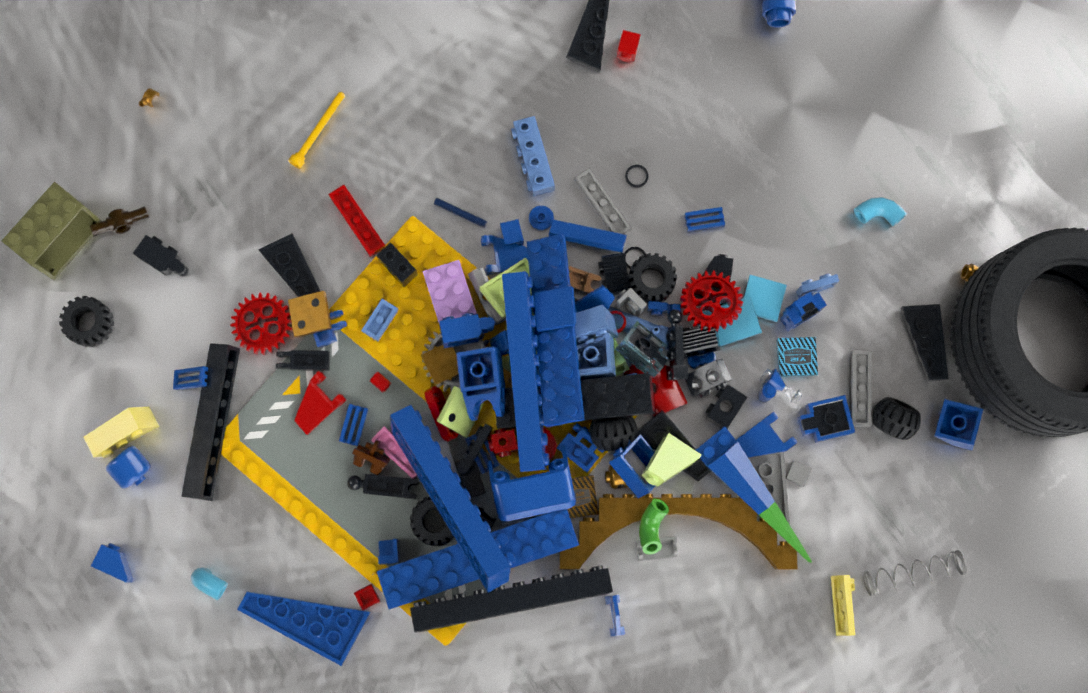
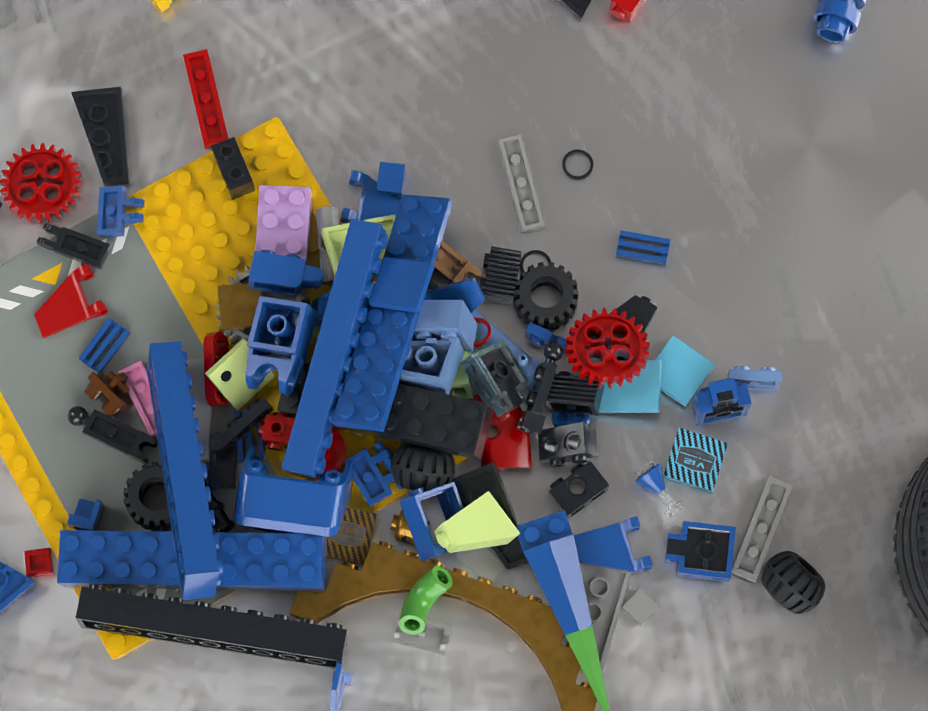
camera: 25 degrees right, 5 degrees down
pearl gold tile [288,291,332,338] -> none
medium blue plate [361,299,399,342] -> none
red hinge [370,371,391,393] -> none
dark blue bar [434,198,487,228] -> none
medium blue brick [511,116,555,197] -> none
blue piece [529,205,554,231] -> none
blue tile [549,220,627,253] -> none
light grey bracket [615,288,647,317] -> none
blue cylinder [757,384,777,403] -> none
medium azure cylinder [854,197,907,226] -> none
black wing [901,304,949,381] -> none
blue slope [935,399,984,451] -> none

